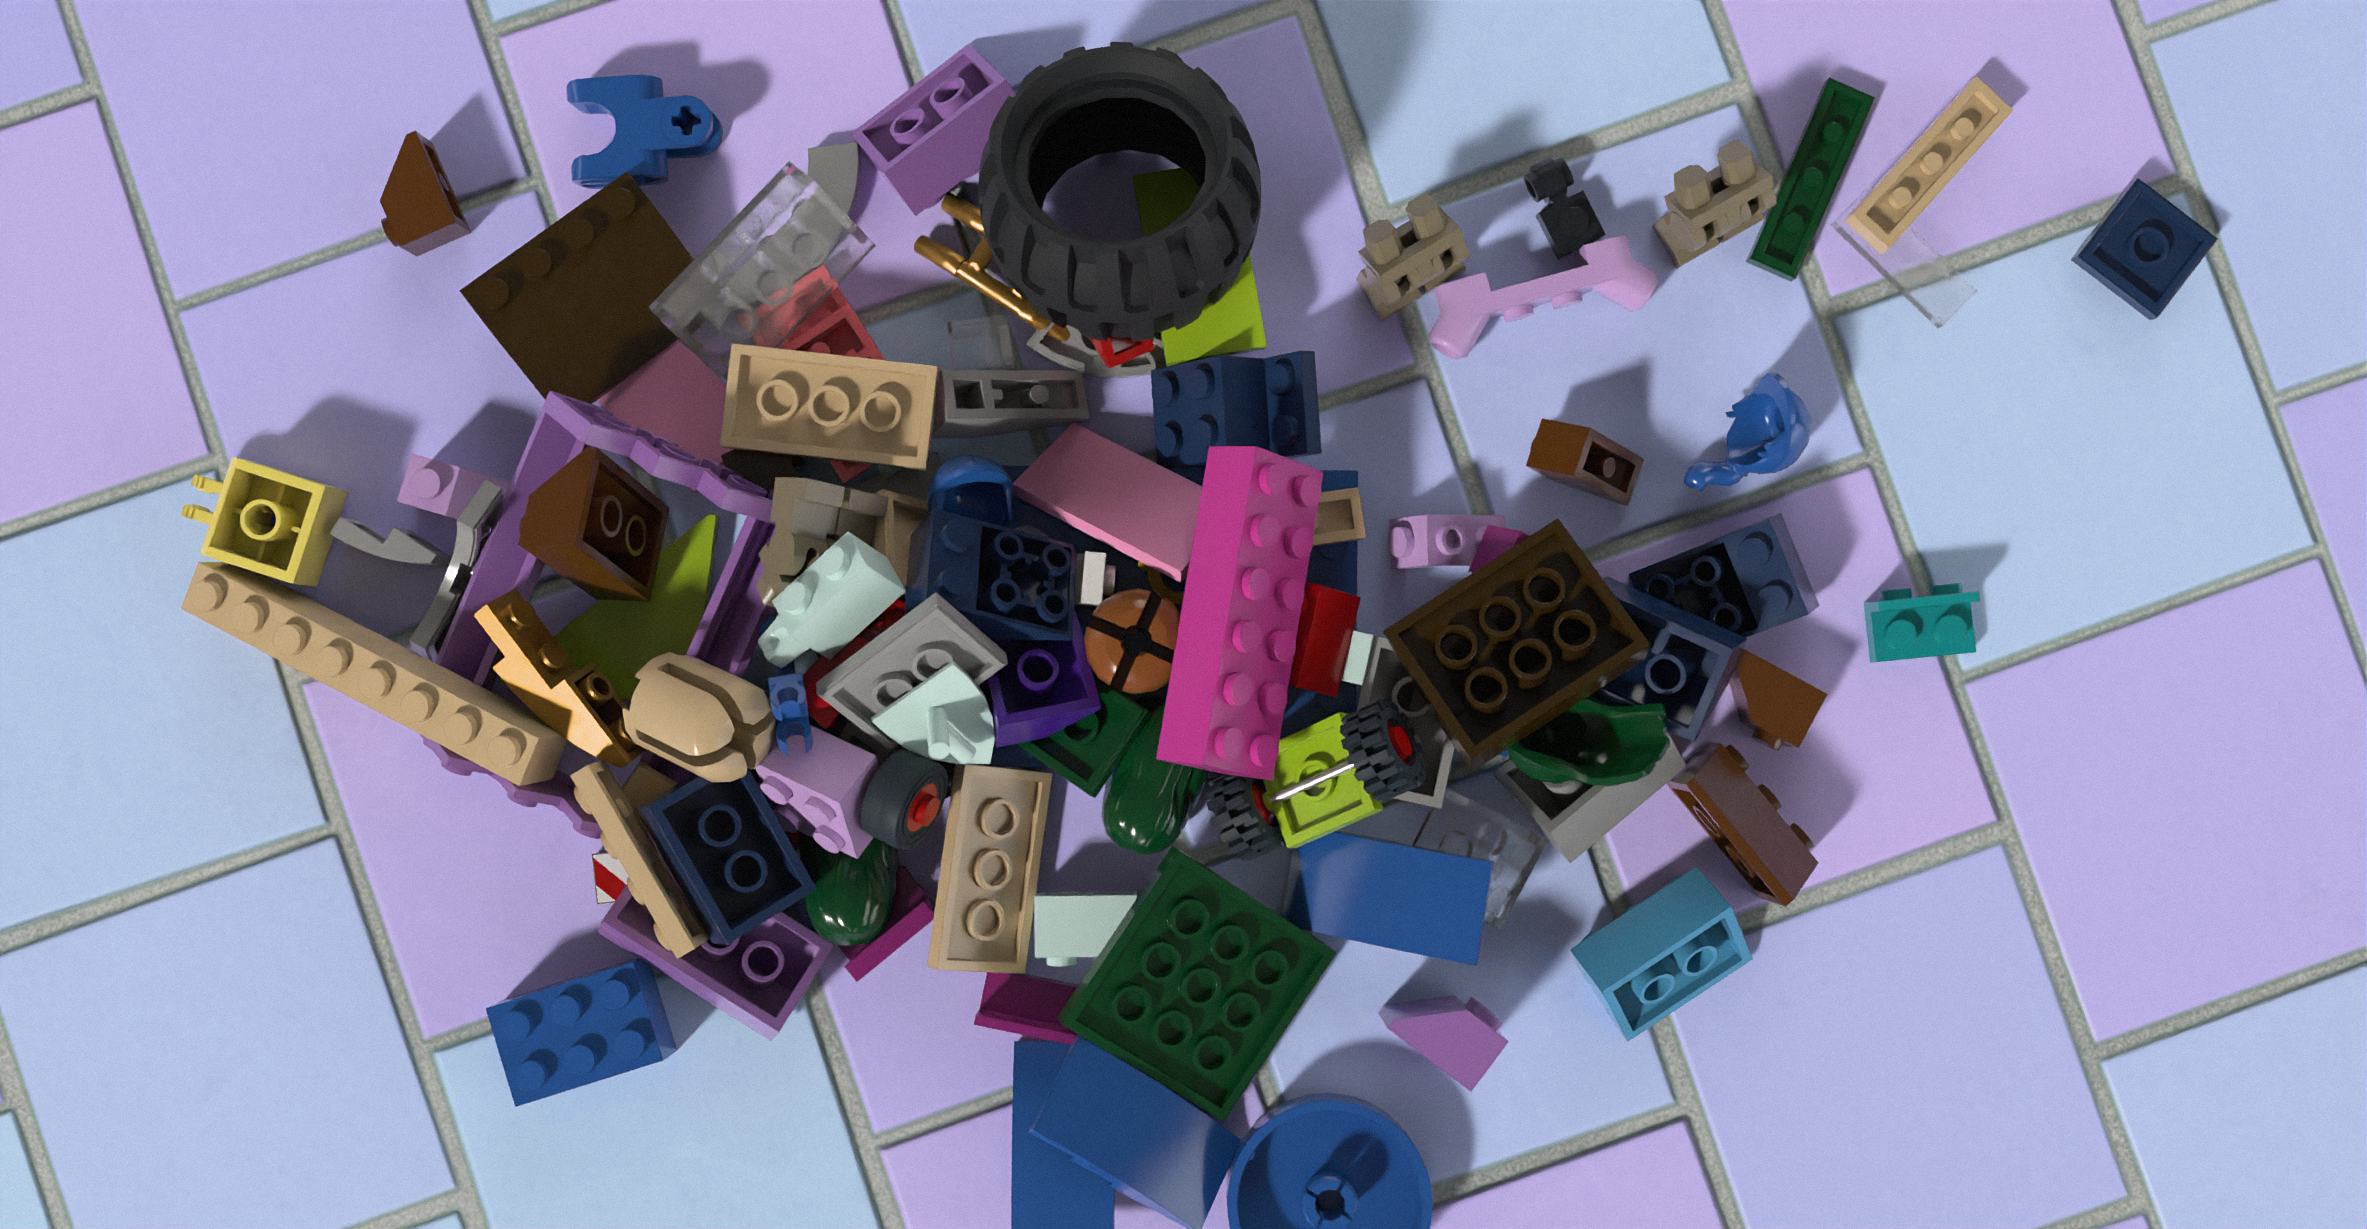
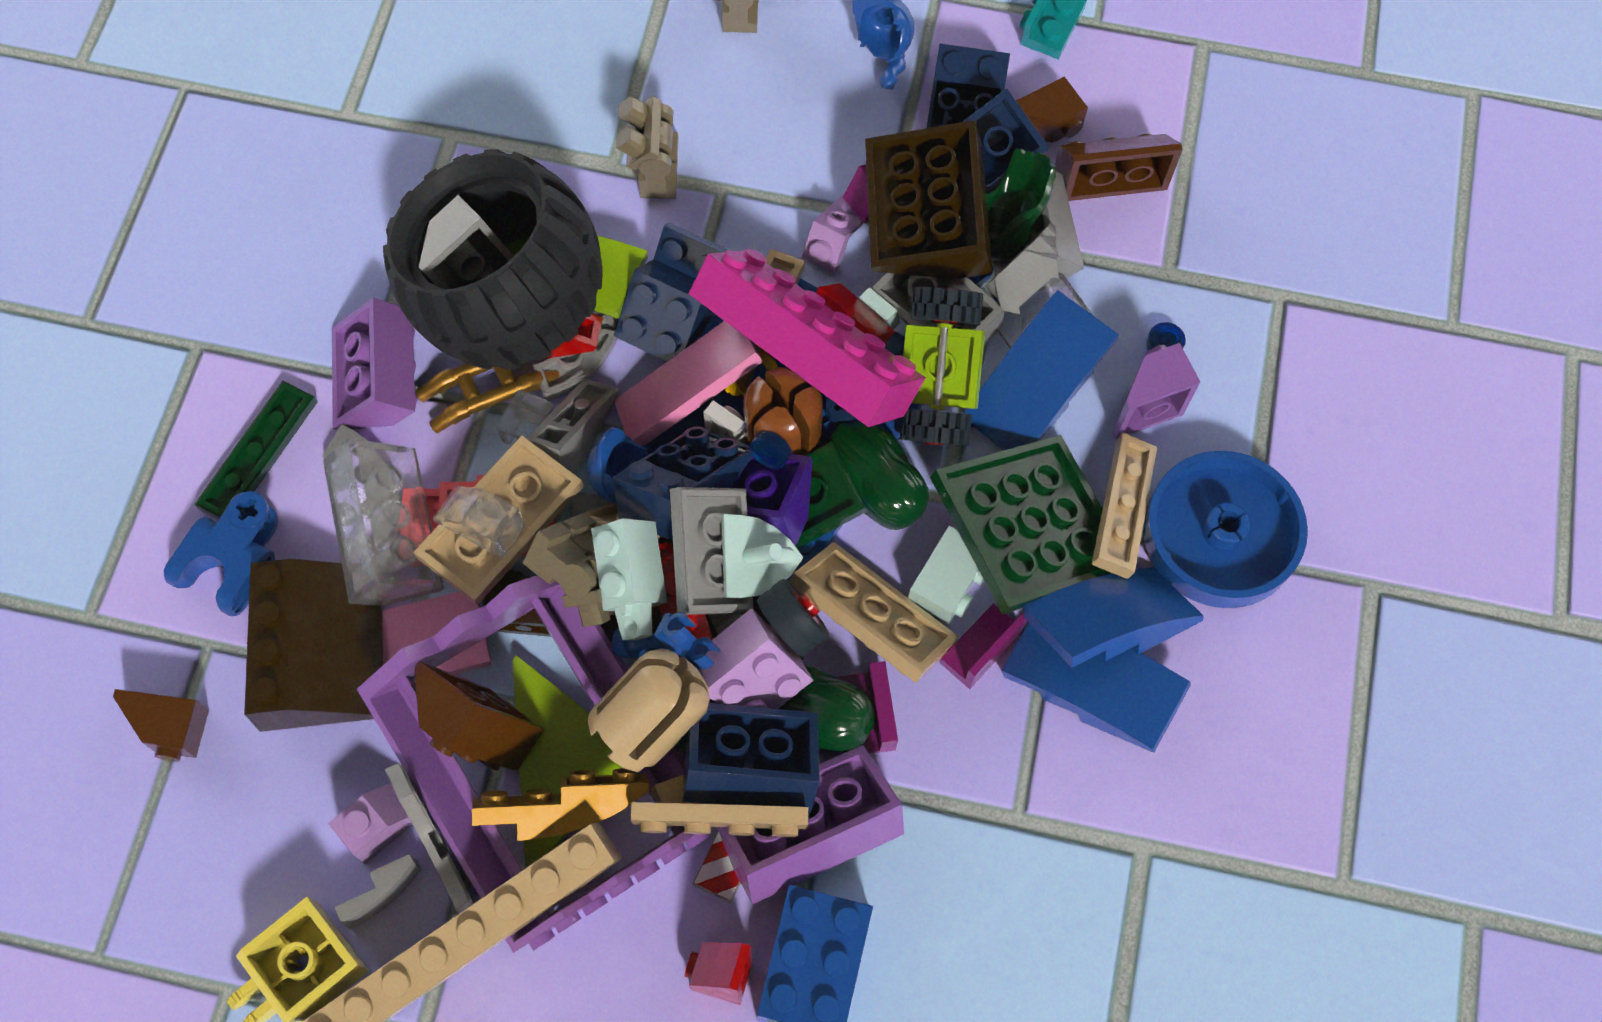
camera: 60 degrees left, 20 degrees down
lavender plate [1428,235,1658,360] -> none
black plate [1524,157,1606,260] -> none
reddish brown slope [1526,418,1644,506] -> none
dark azure slope [1570,866,1753,1042] -> none
none -> dark green tile [194,381,318,520]
none -> light grey slope [419,195,514,290]
none -> clear slope [433,486,525,559]
none -> slope [684,942,753,1005]
none -> clear blue tile [749,431,792,469]
none -> light grey slope [985,224,1059,314]
none -> tan plate [1092,433,1158,579]
none -> clear blue tile [1146,322,1186,351]

